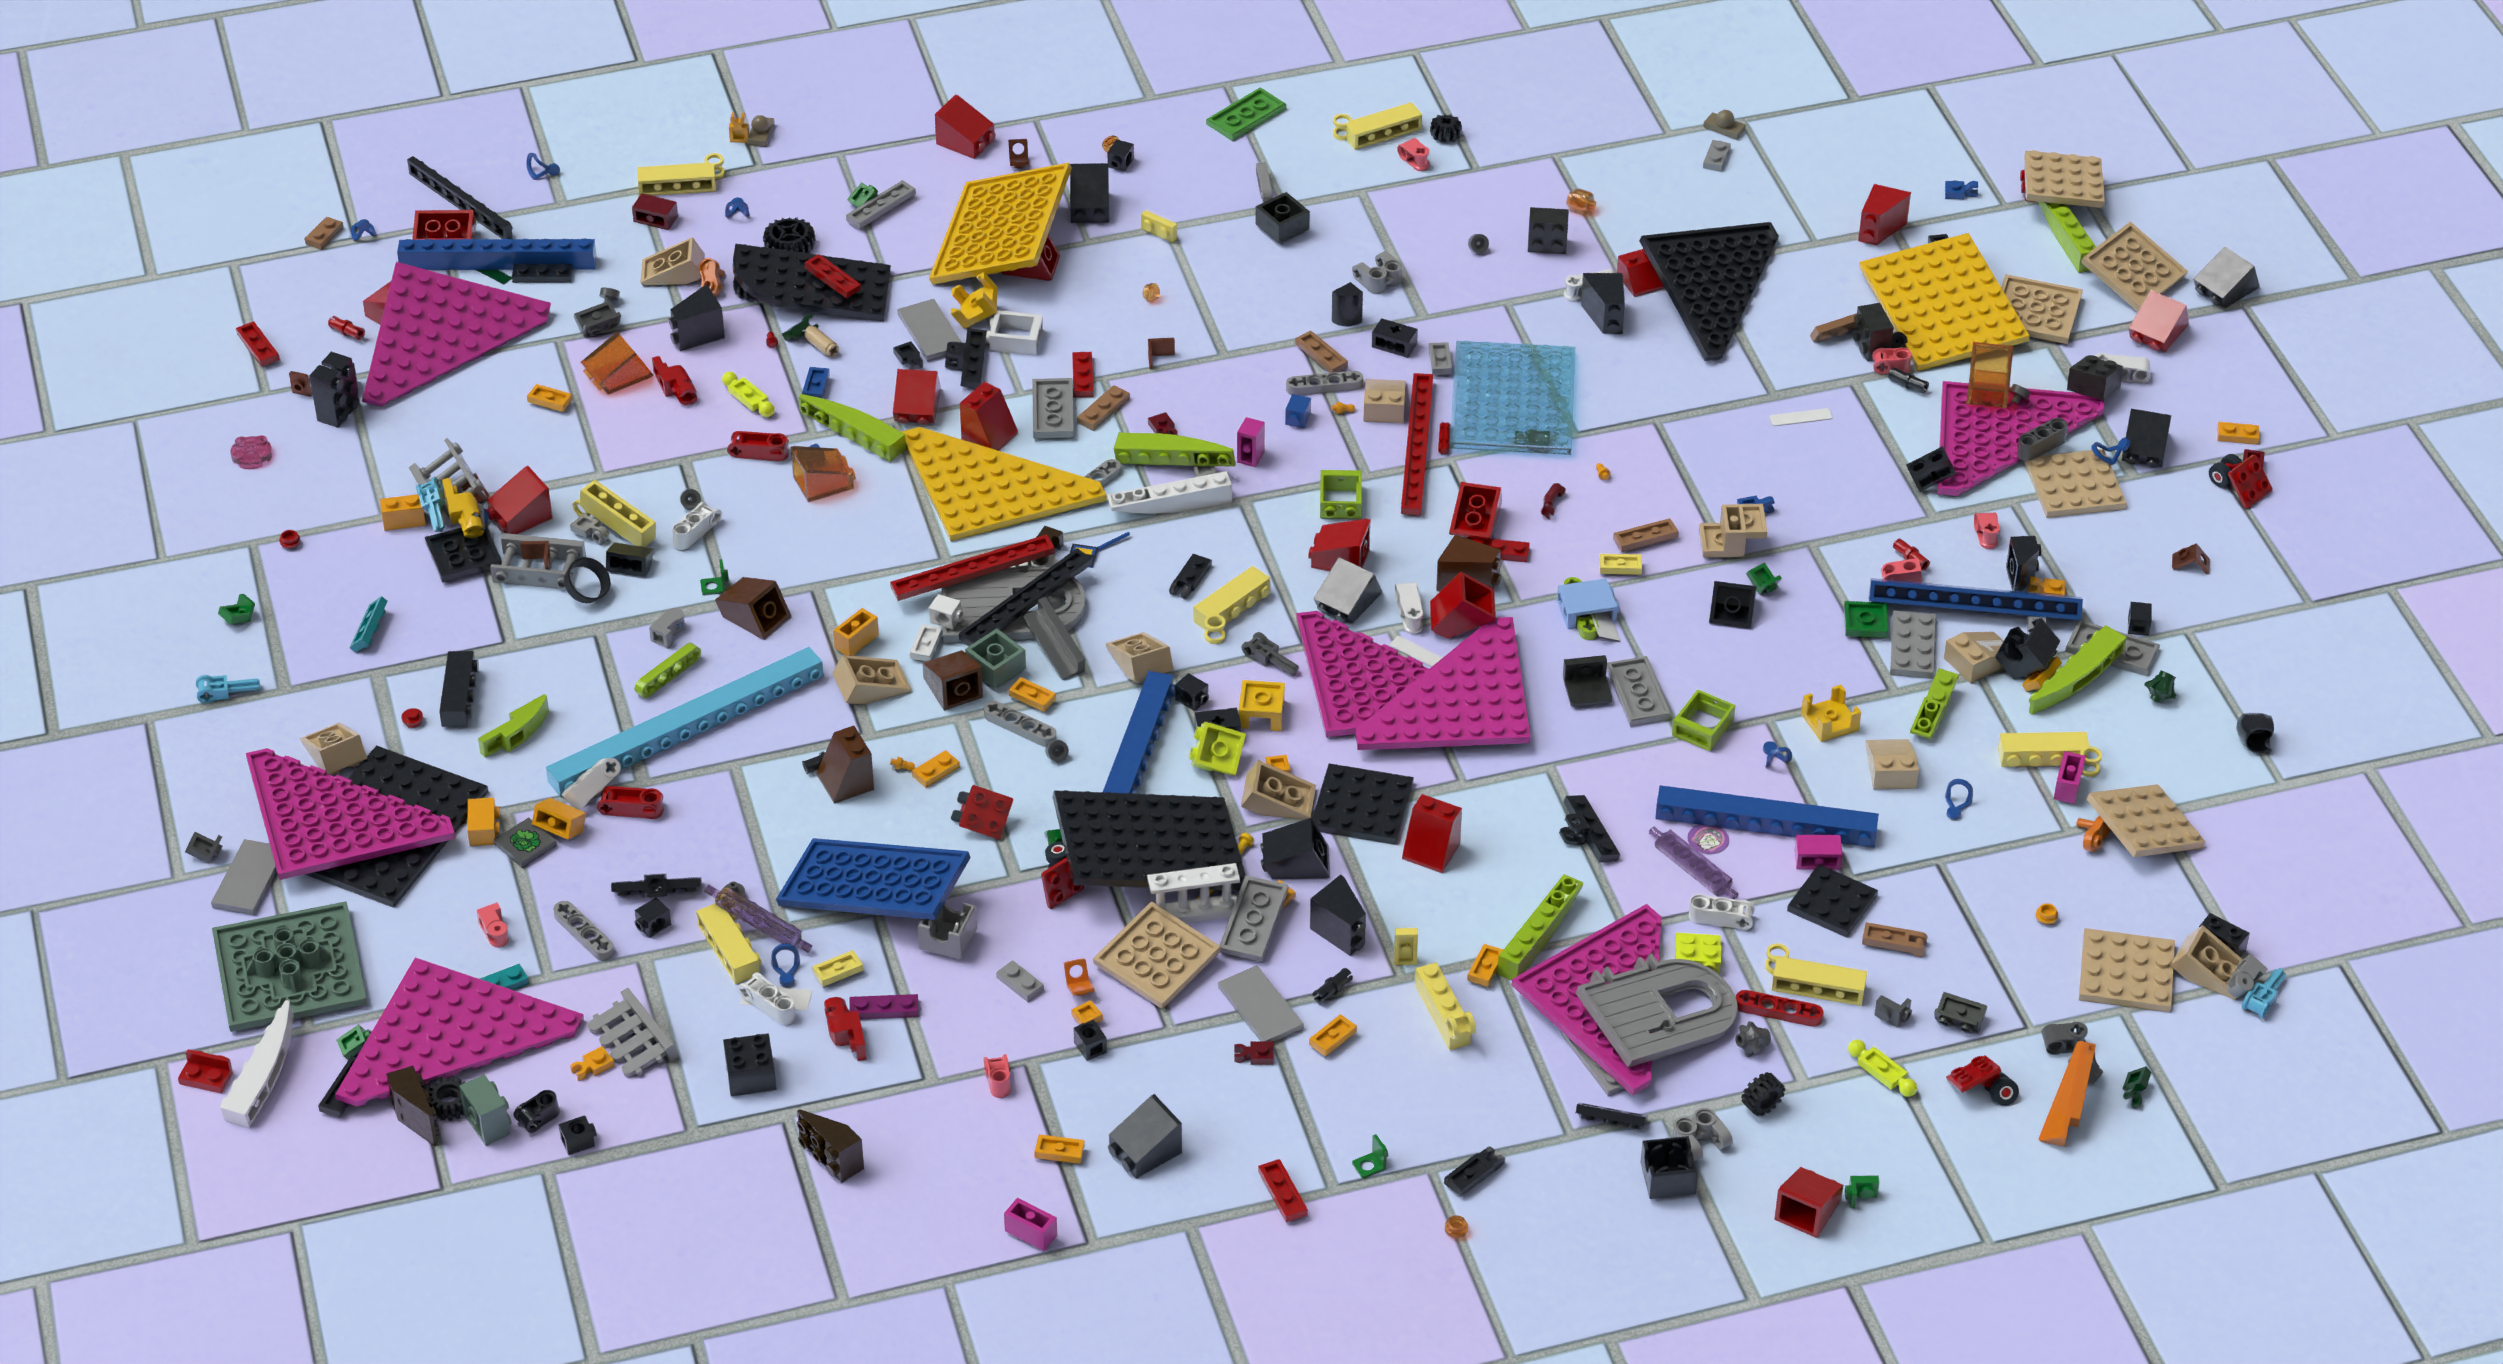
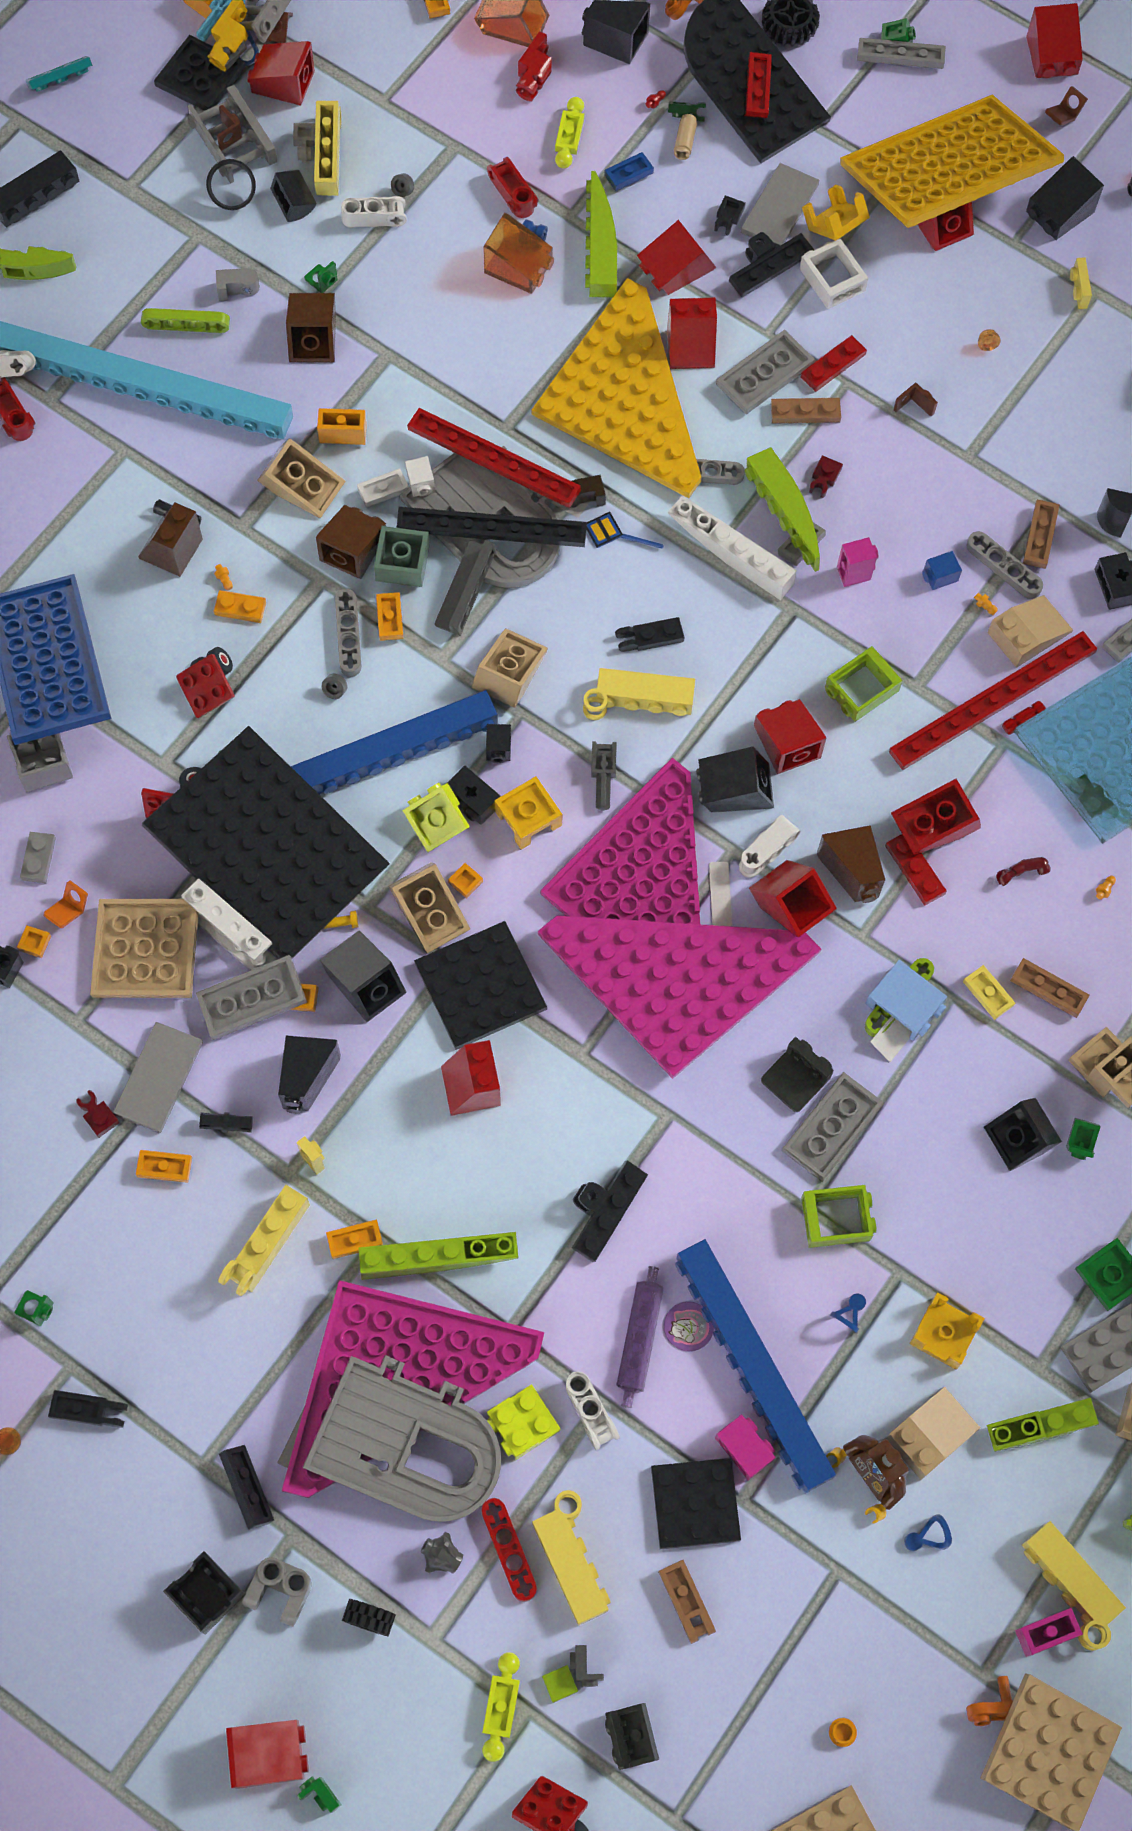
camera: 50 degrees right, 25 degrees up
none -> lime tile [542,1665,578,1703]
none -> reddish brown torso [826,1435,909,1524]

